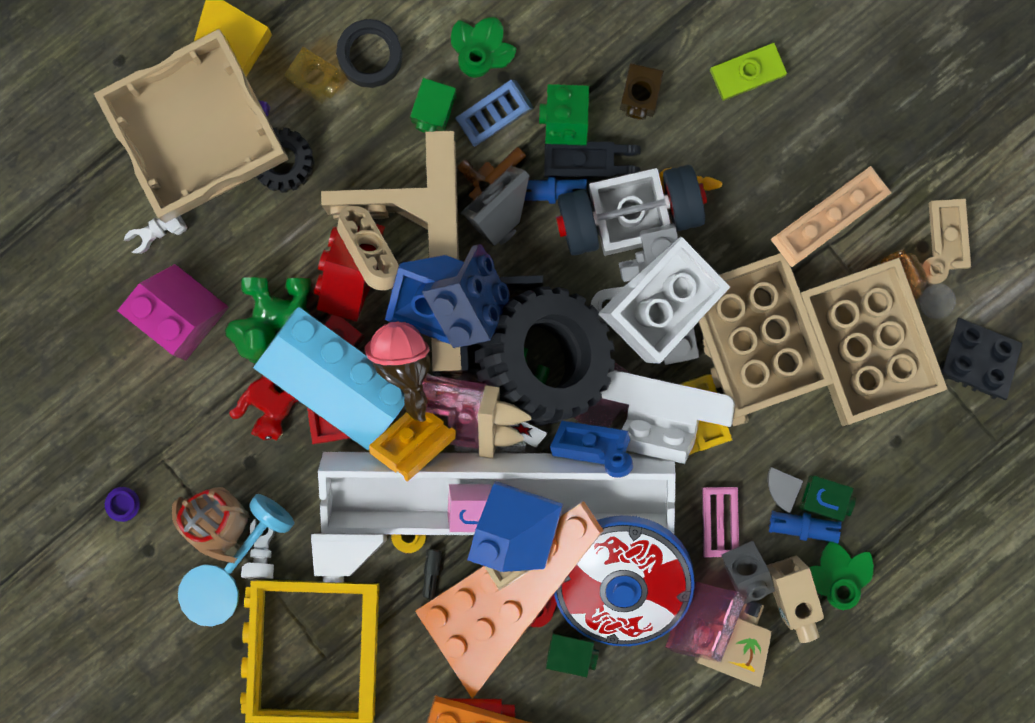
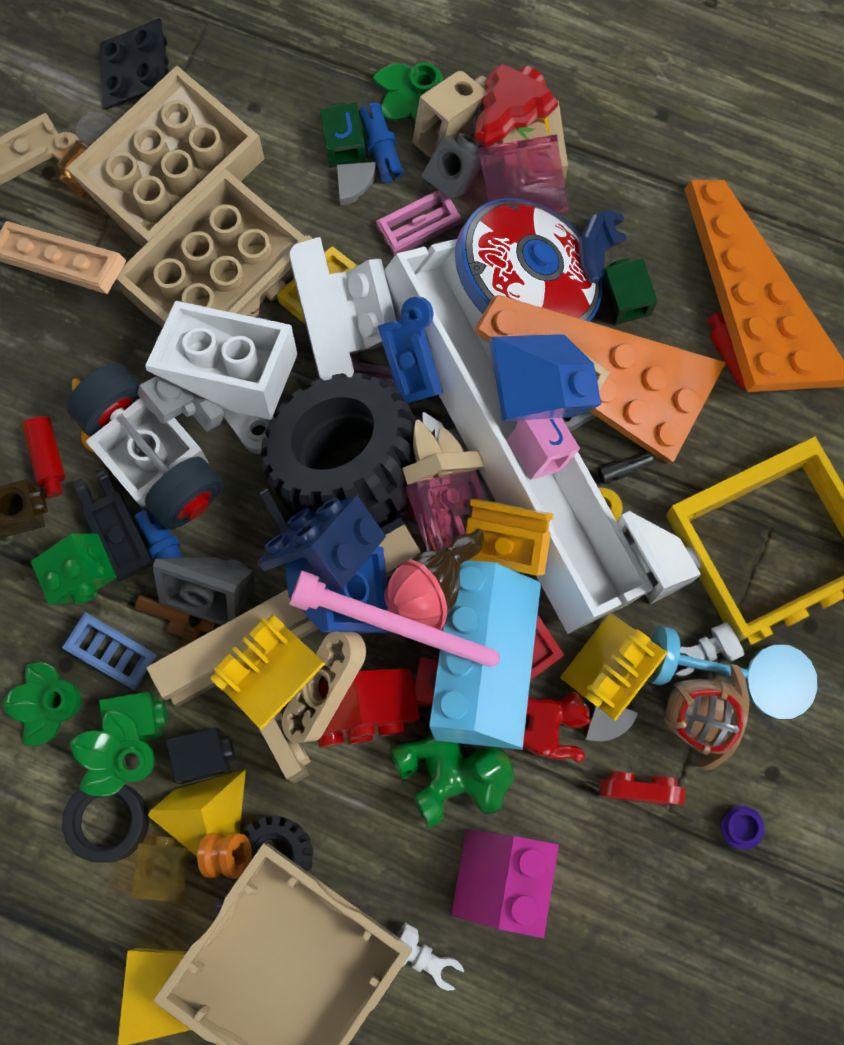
camera: 115 degrees left, 10 degrees down
none -> red cylinder [22,416,66,498]
none -> green plate [70,710,155,796]
none -> yellow slope [148,769,246,857]
none -> black brick [166,727,236,785]
none -> orange wheel [197,833,252,879]
none -> yellow hinge [210,614,325,730]
none -> bright pink piece [289,571,500,667]
none -> red rock [474,64,558,147]
none -> yellow hinge [560,613,668,721]
none -> dark blue piece [579,211,626,283]
none -> light grey tile [584,706,638,742]
none -> red plate [599,771,686,806]

